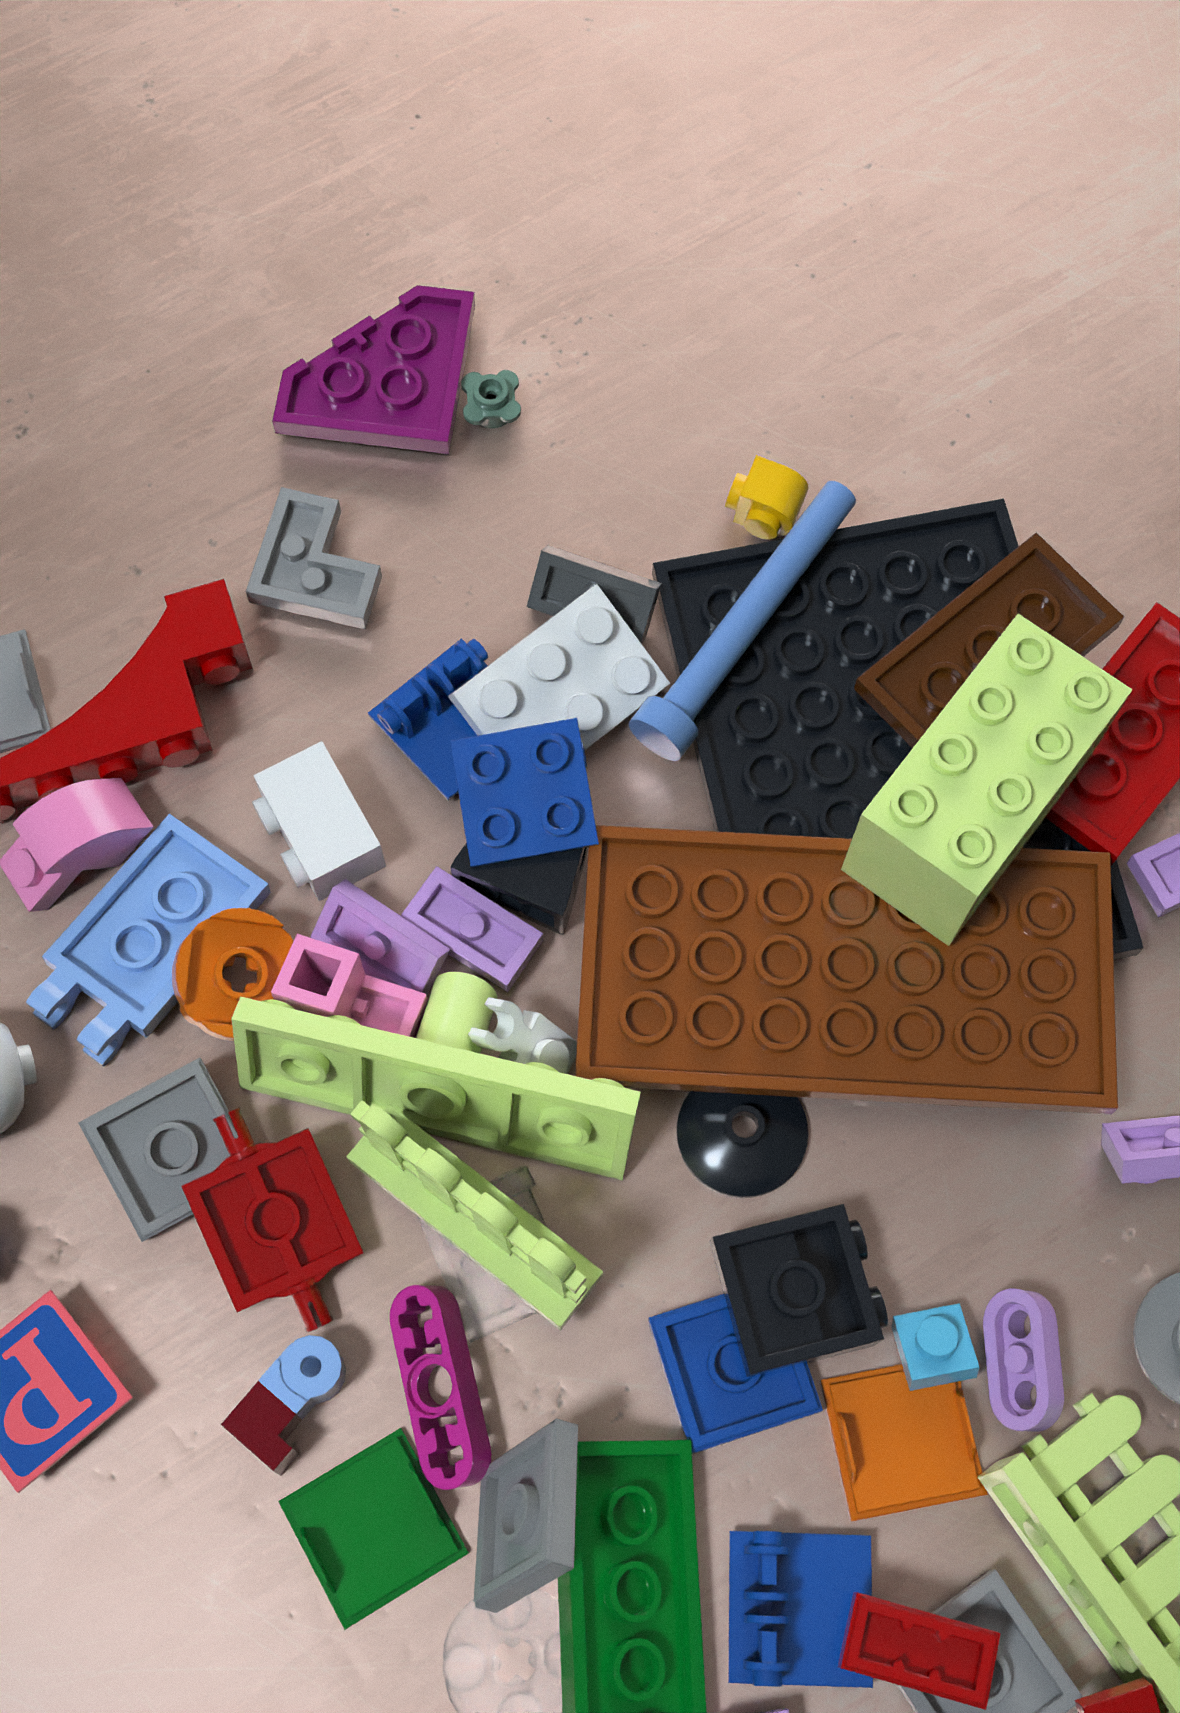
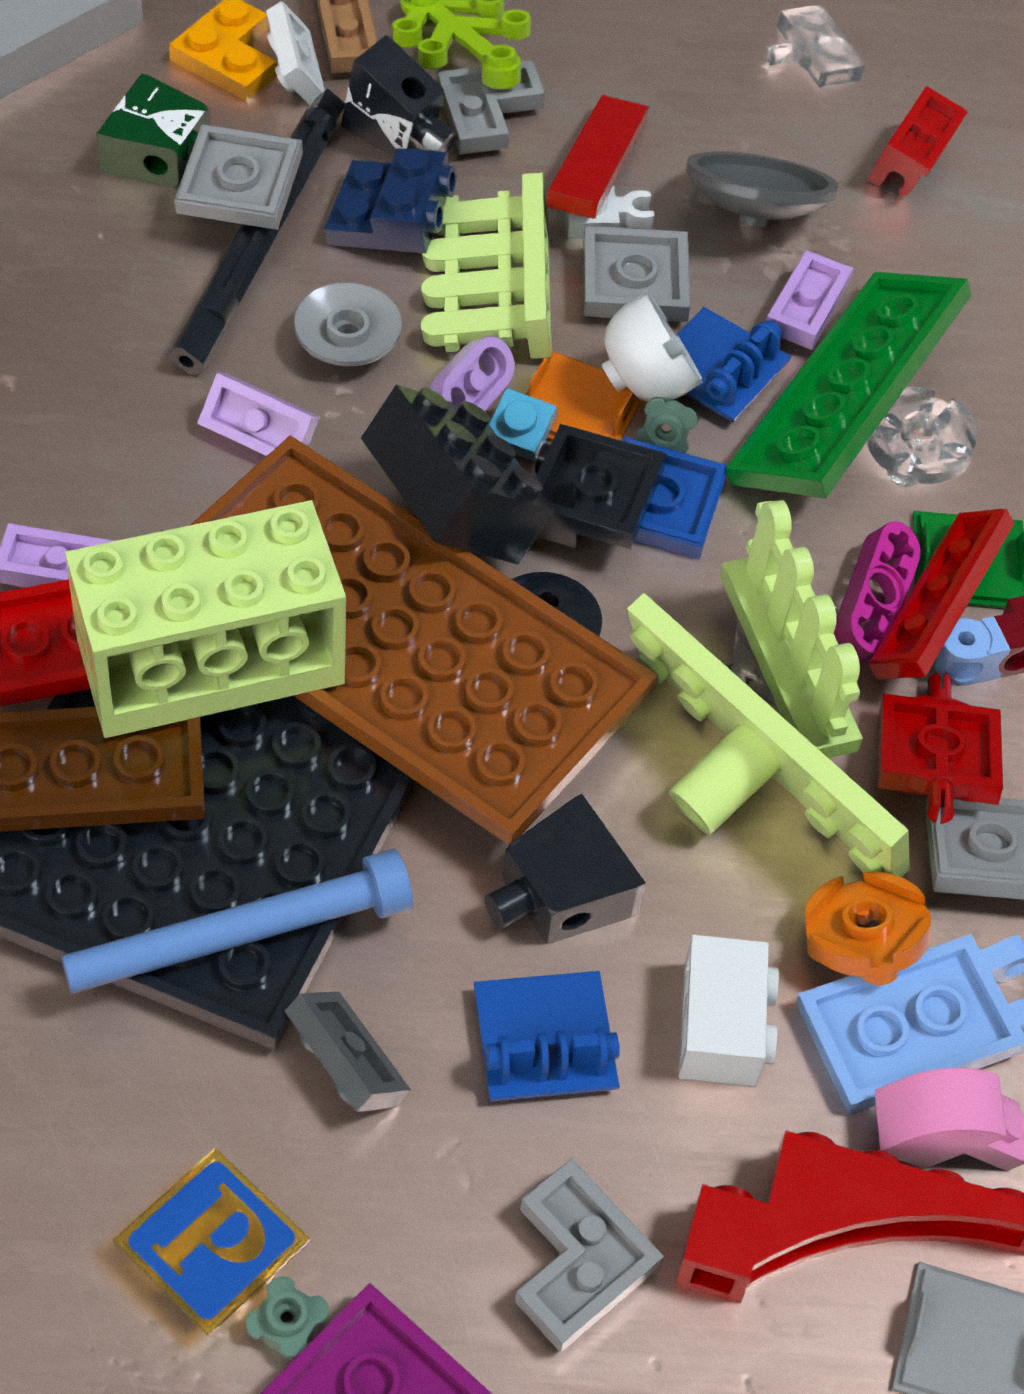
camera: 150 degrees left, 15 degrees down
bright pink brick [271,934,428,1038] -> none
lavender plate [310,879,450,995] -> none
lavender plate [401,866,544,992] -> none
white plate [448,584,670,750] -> none
blue hinge [450,718,599,867] -> none
white plate [469,997,577,1074] -> none
light grey plate [474,1418,578,1613] -> none
yellow plate [725,455,809,540] -> none
red plate [838,1592,1001,1710] -> none
none -> piece [113,1148,310,1337]
none -> black brick [361,384,556,564]
none -> white cylinder [602,291,703,402]
none -> sand green plate [636,398,698,453]
none -> red tile [868,509,1014,679]

